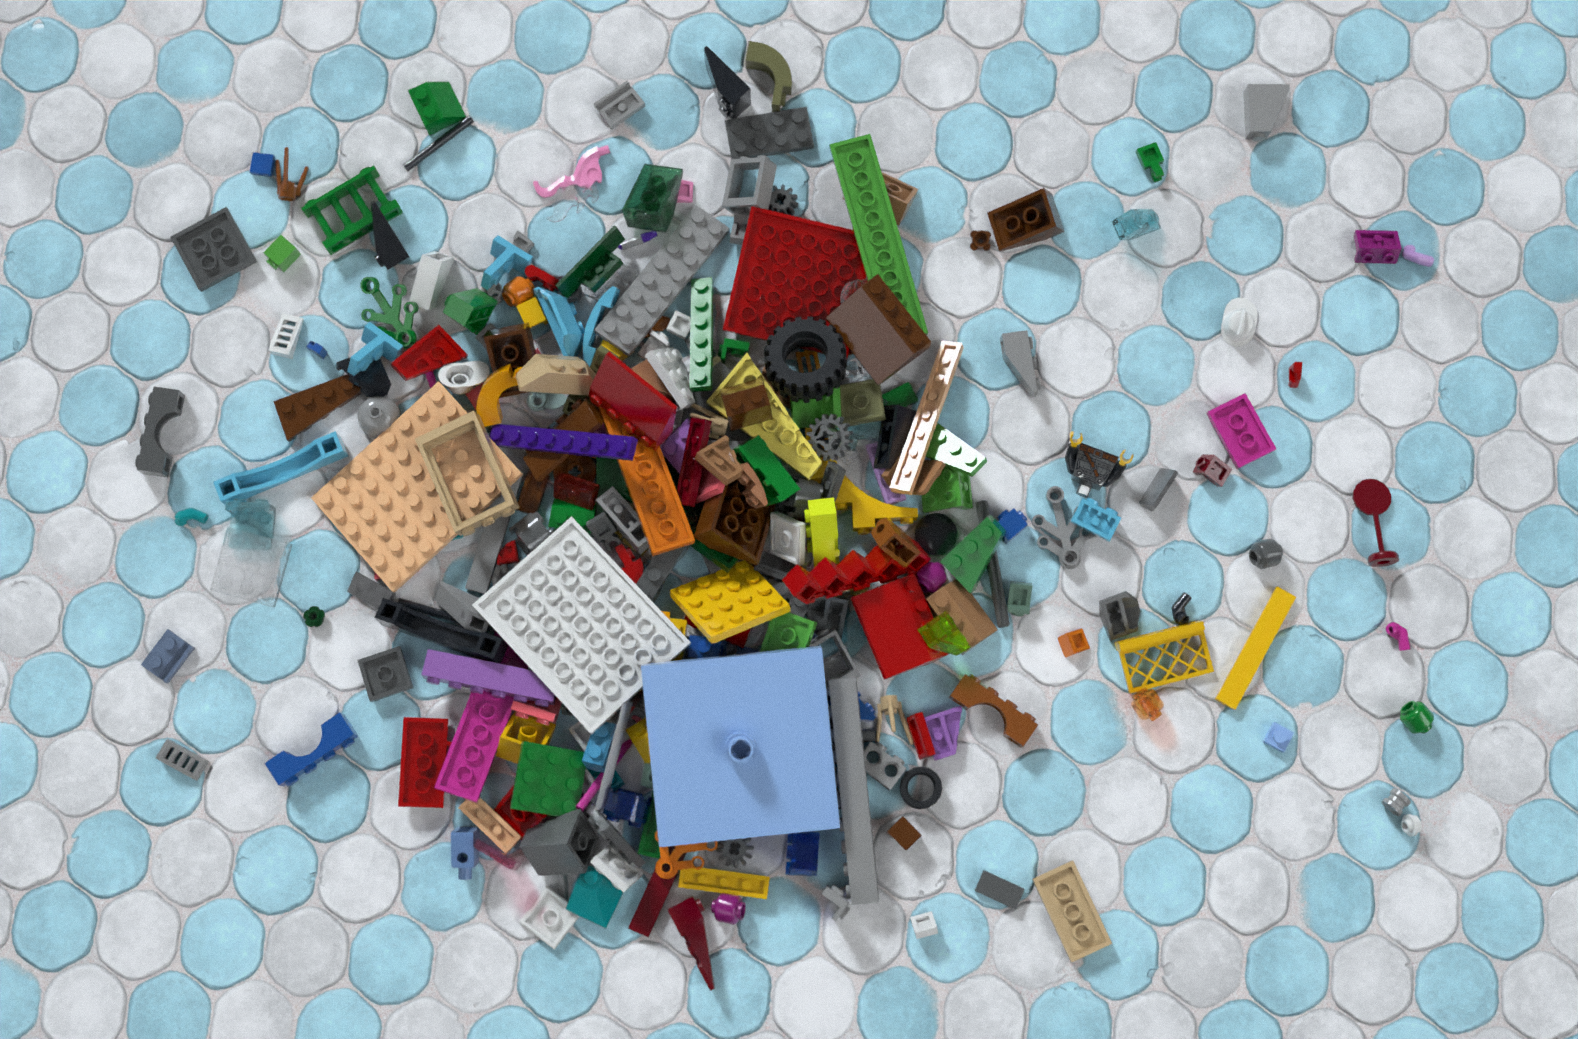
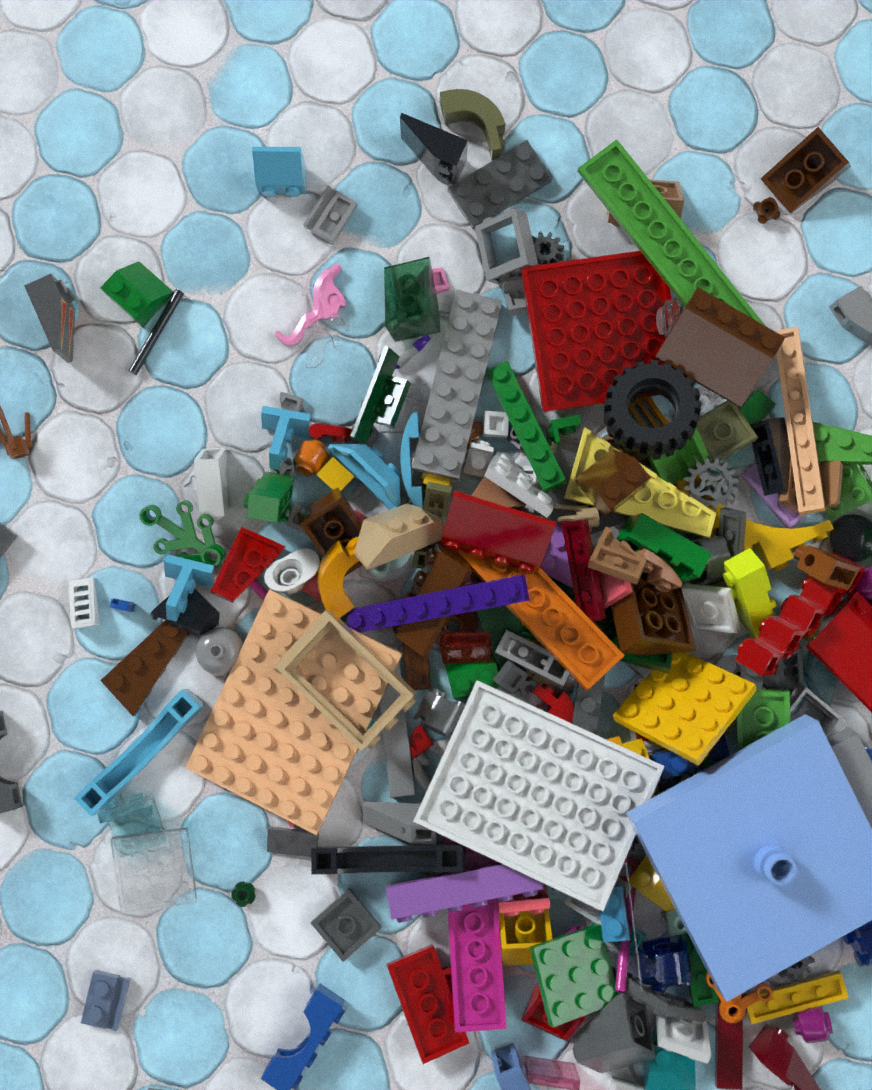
camera: 20 degrees left, 5 degrees up
teal arm [174,507,209,526] -> none
bright green brick [263,235,301,272] -> none
green fence [301,165,403,255] -> none
black slope [370,200,409,270] -> none
black bar [397,598,460,624] -> none
light nougat plate [458,797,522,854] -> none
dark grey hinge [753,551,803,583] -> none
none -> dark grey slope [24,274,76,363]
none -> medium azure slope [252,147,306,197]

